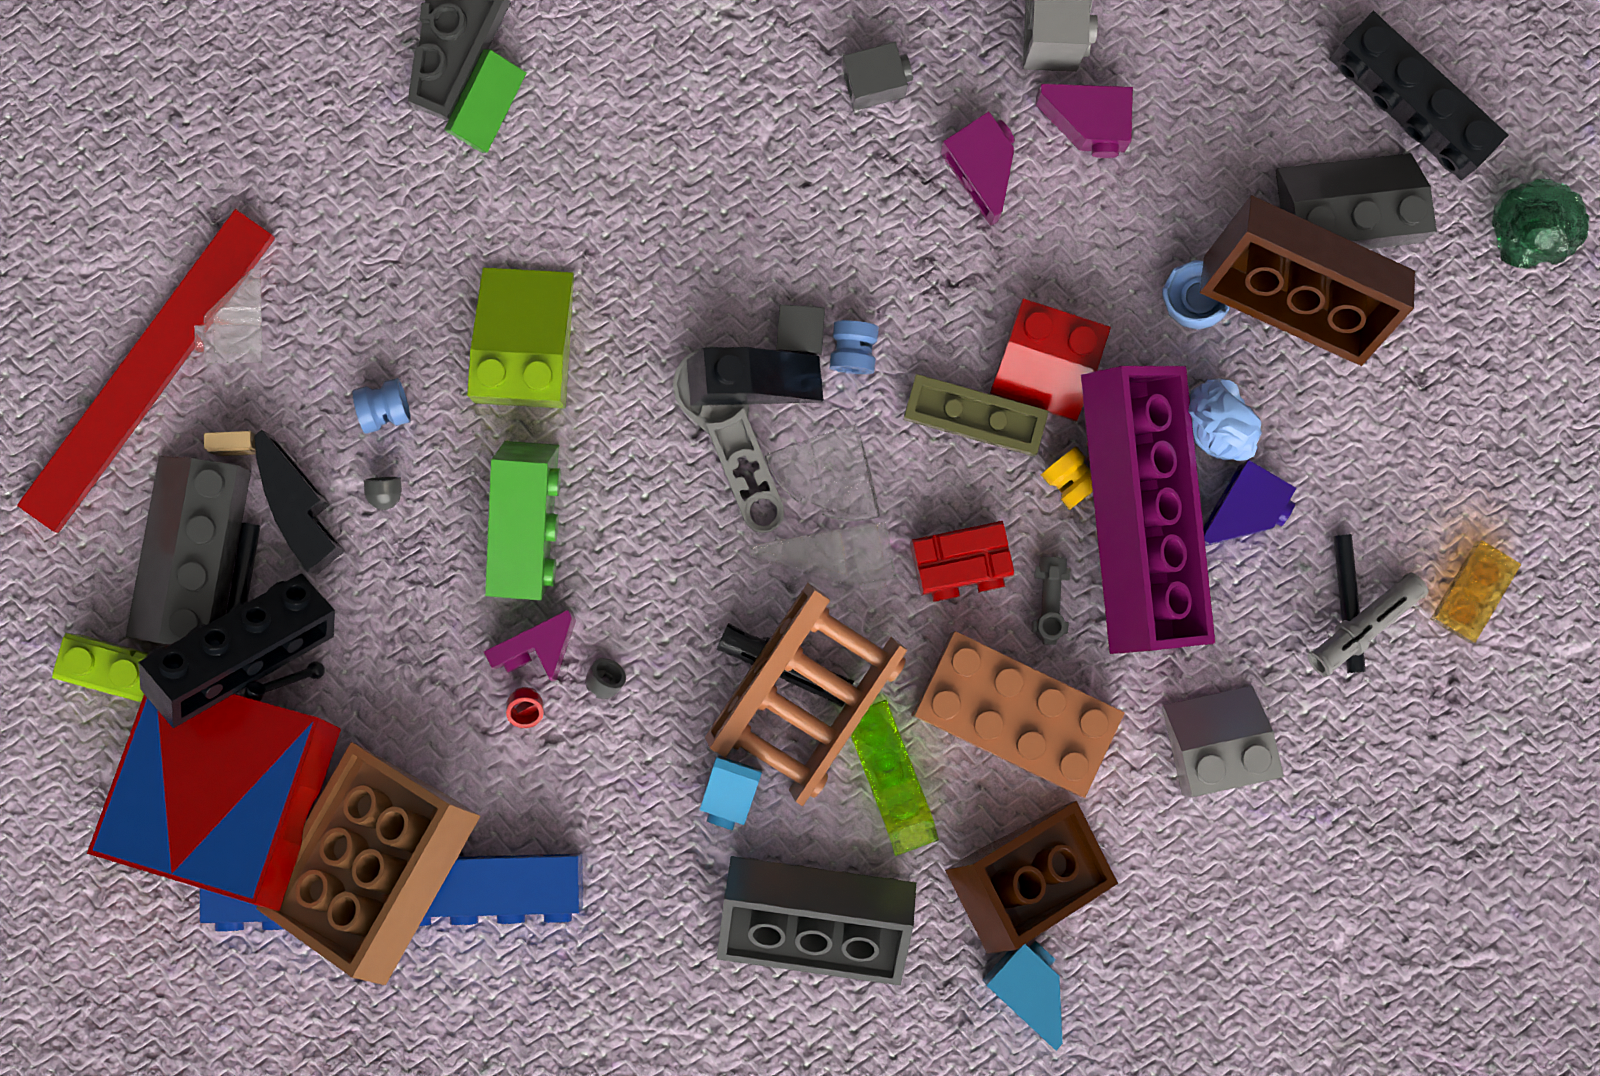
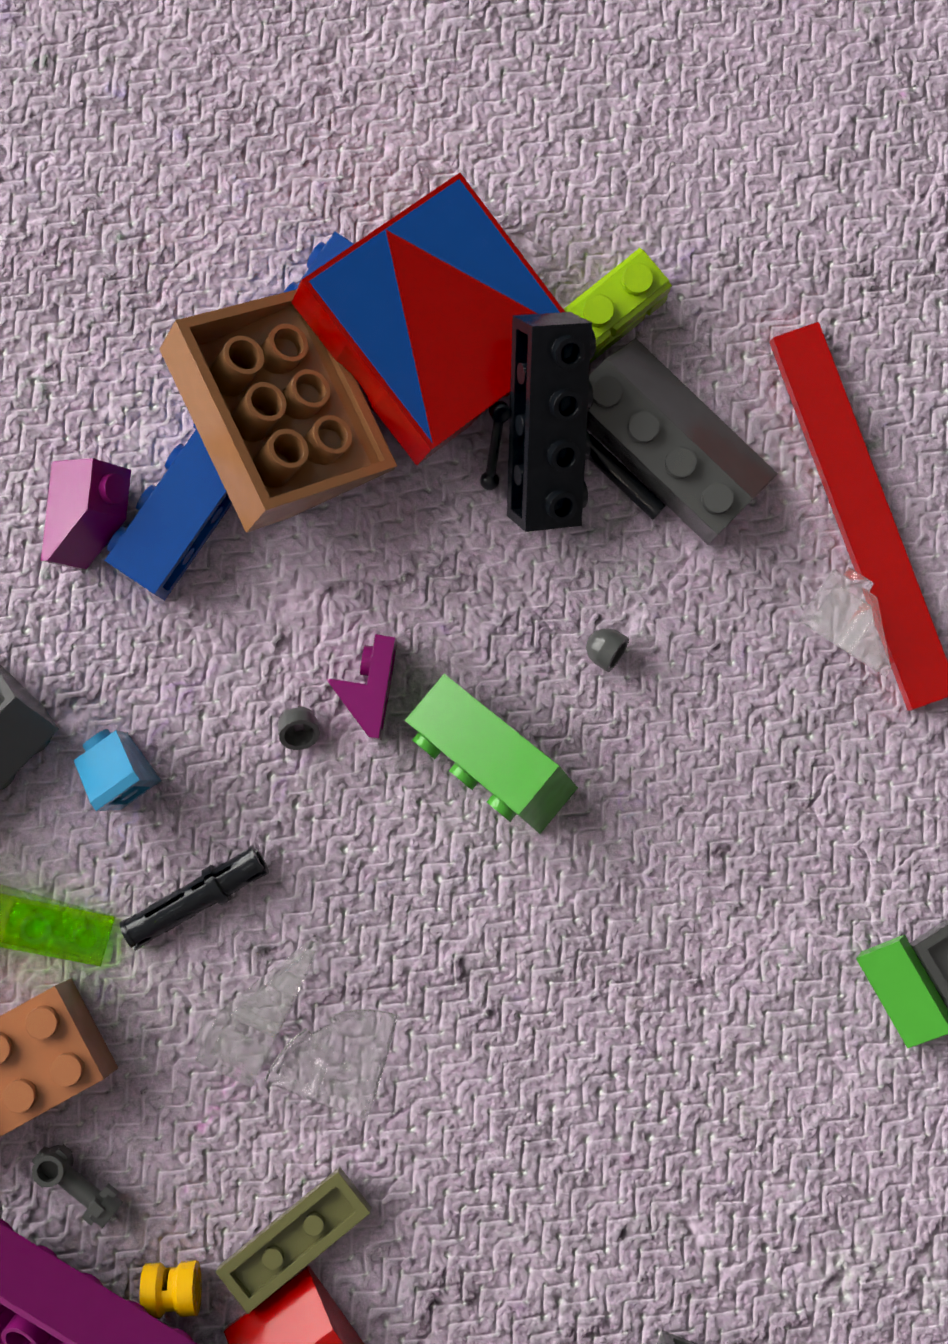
camera: 130 degrees right, 0 degrees up
tan tile [204,431,256,456] -> none
black slope [254,430,345,575] -> none
medium blue wheel [352,378,411,434] -> none
lime slope [467,267,574,409] -> none
red hinge [506,687,544,728] -> none
light grey beam [673,346,784,533] -> none
black slope [687,347,824,406] -> none
nougat fence [705,582,907,806] -> none
dark grey tile [776,304,825,355] -> none
medium blue wheel [829,320,879,374] -> none
red brick [910,521,1014,602] -> none
none -> magenta slope [41,458,131,570]

